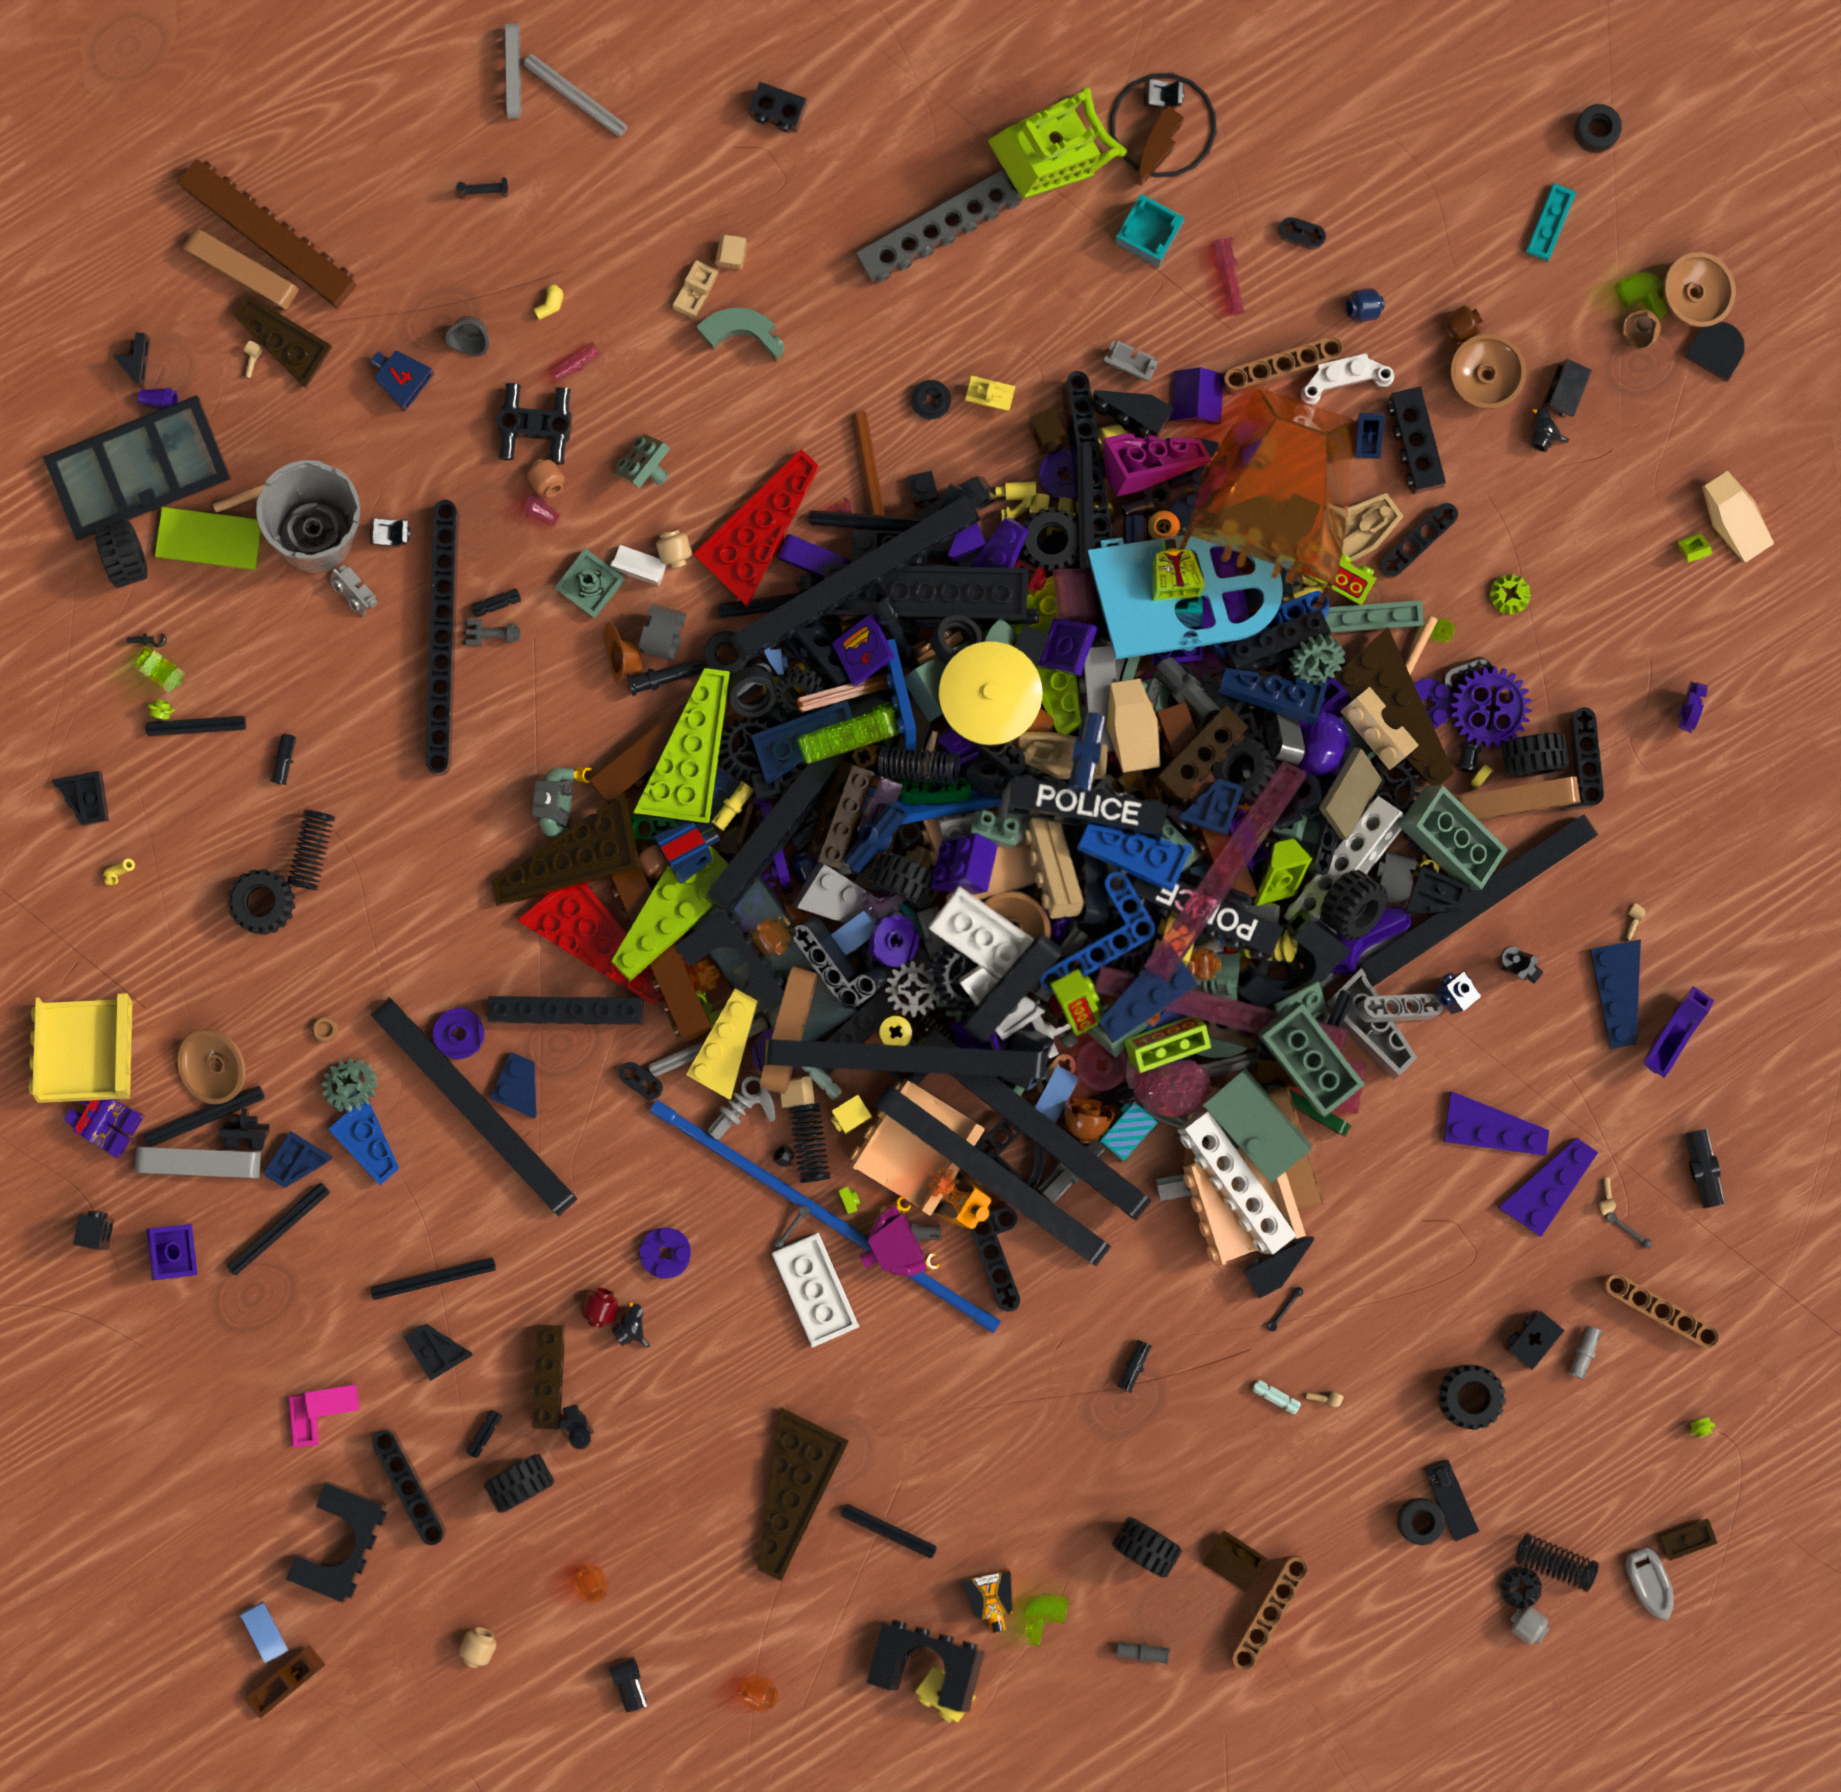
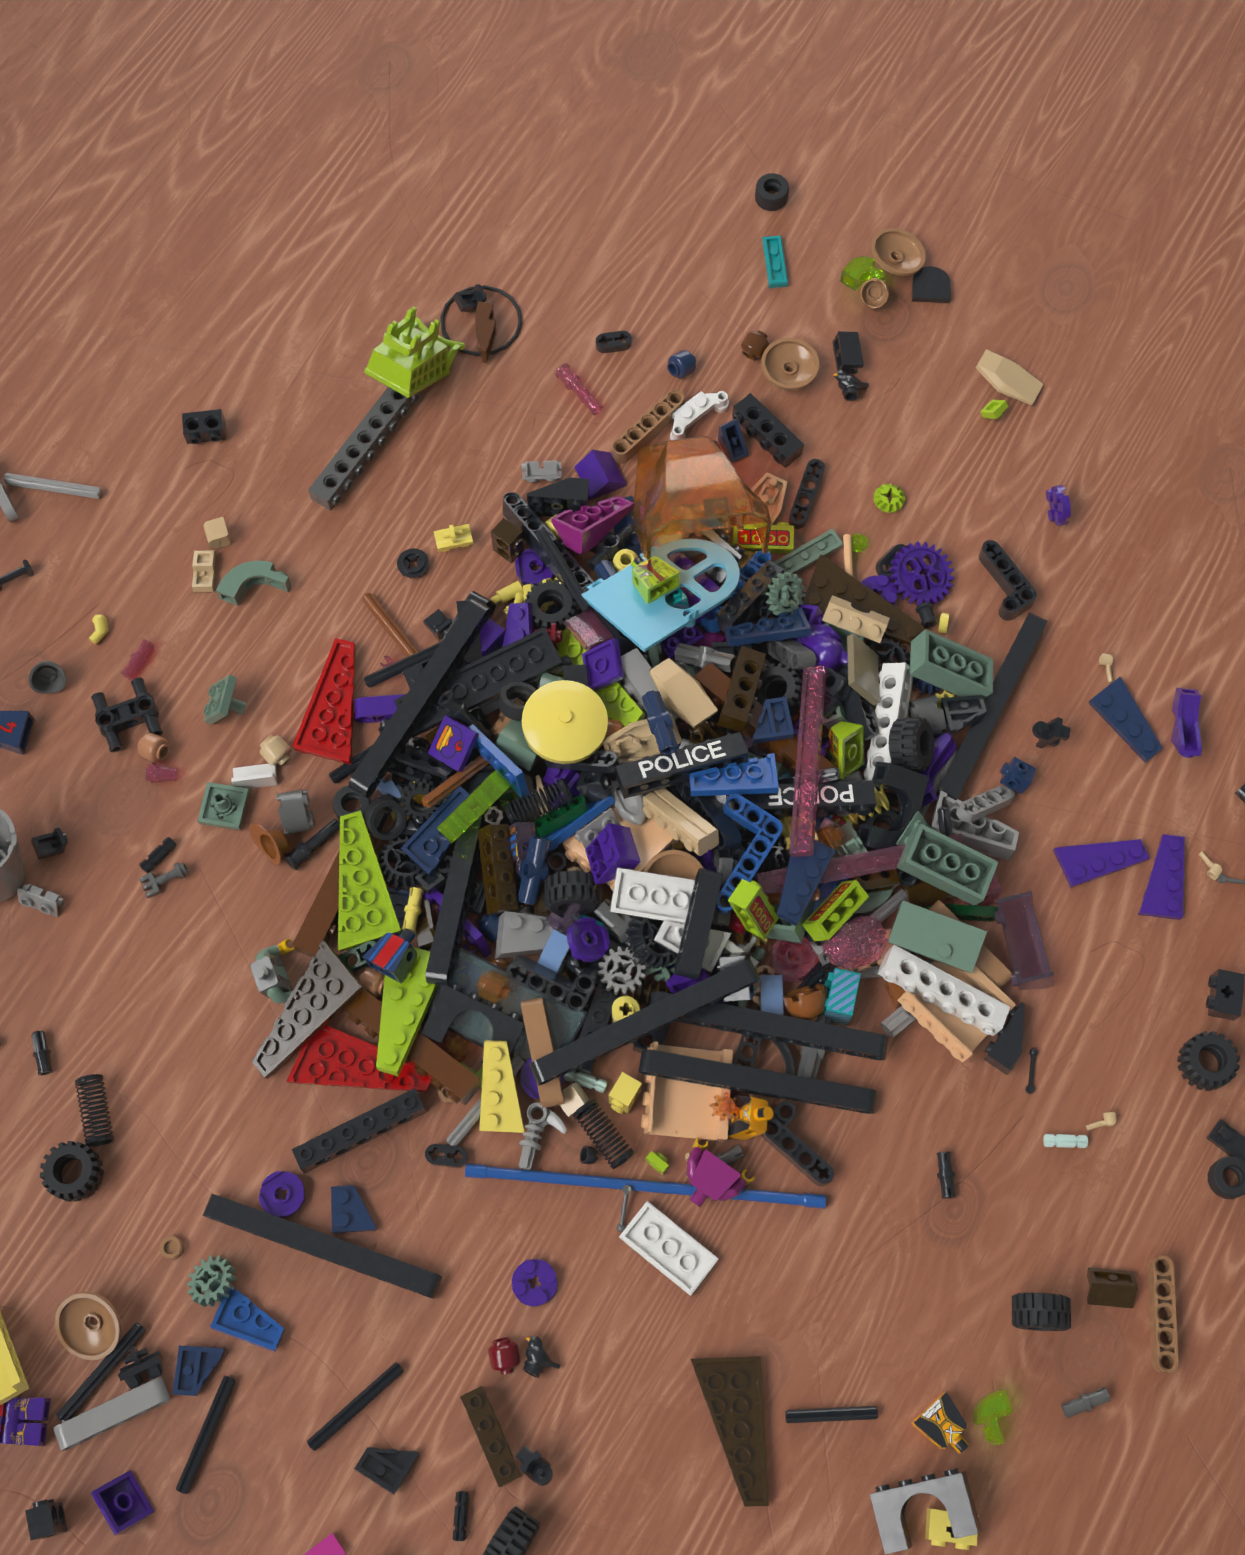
camera: 30 degrees left, 15 degrees down
black beam [426,499,459,776] -> none
sand green hips [970,810,1020,849] -> none
teal container [1115,194,1185,268] -> none
medium nougat beam [1455,777,1581,821] -> none
black tyre [1501,733,1569,777] -> none
none -> windscreen [994,891,1054,990]

